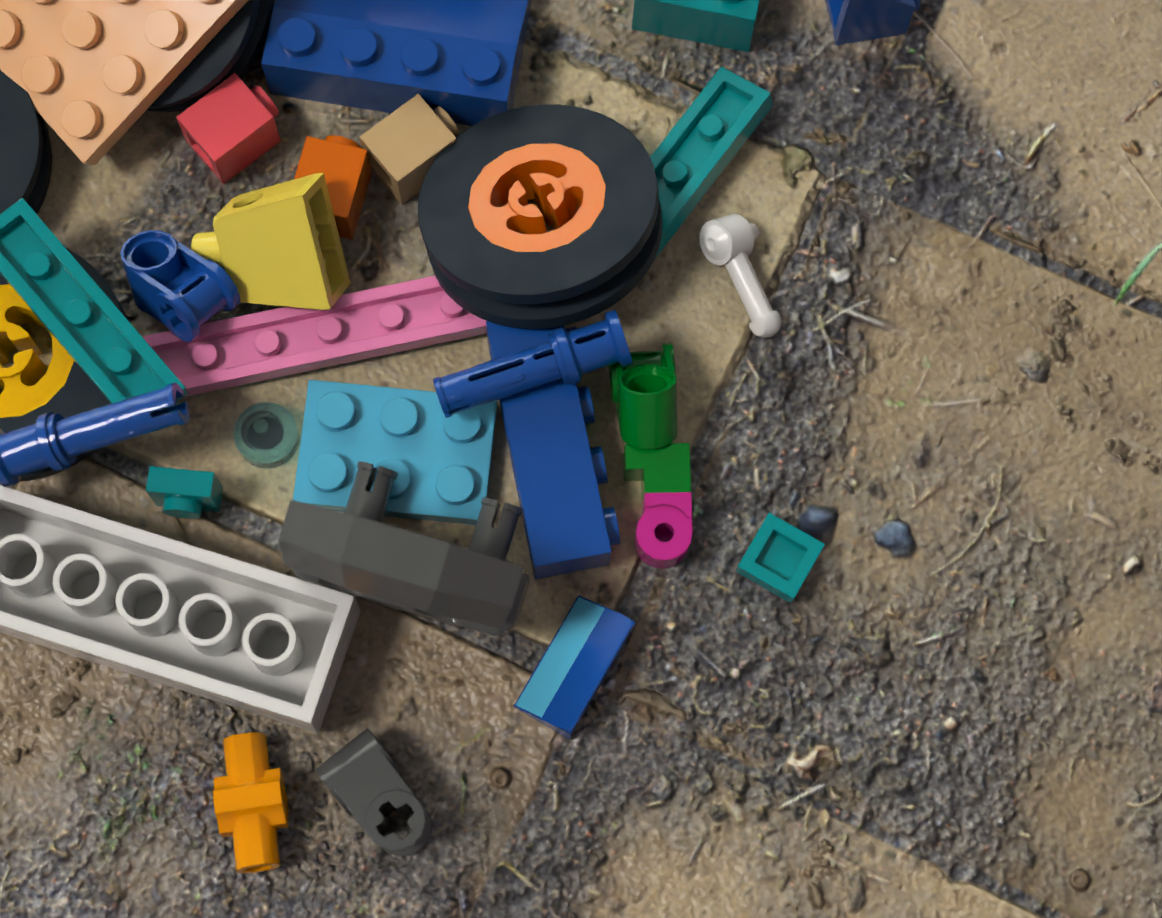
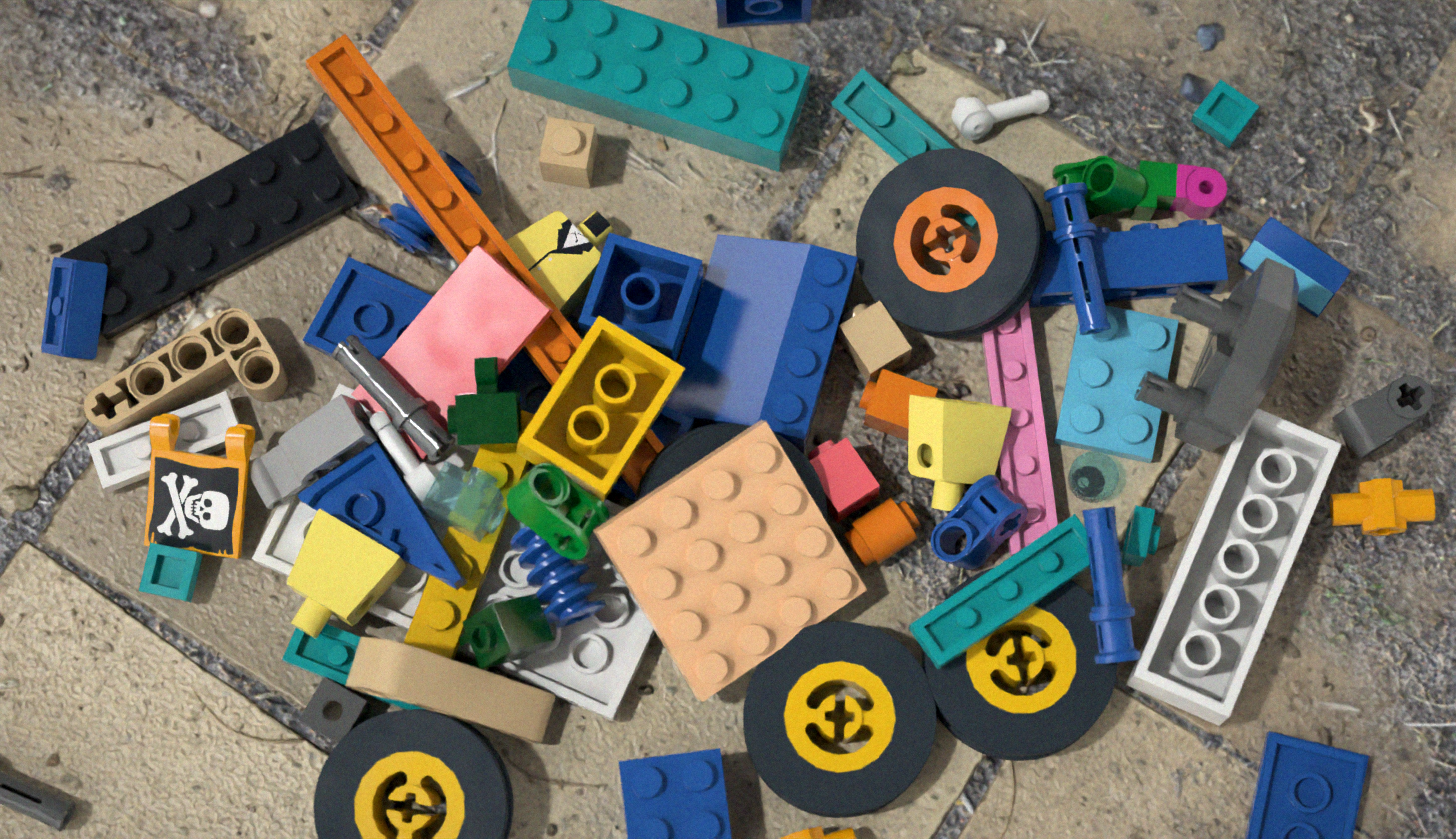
camera: 75 degrees left, 0 degrees up
none -> orange brick [844,498,920,568]

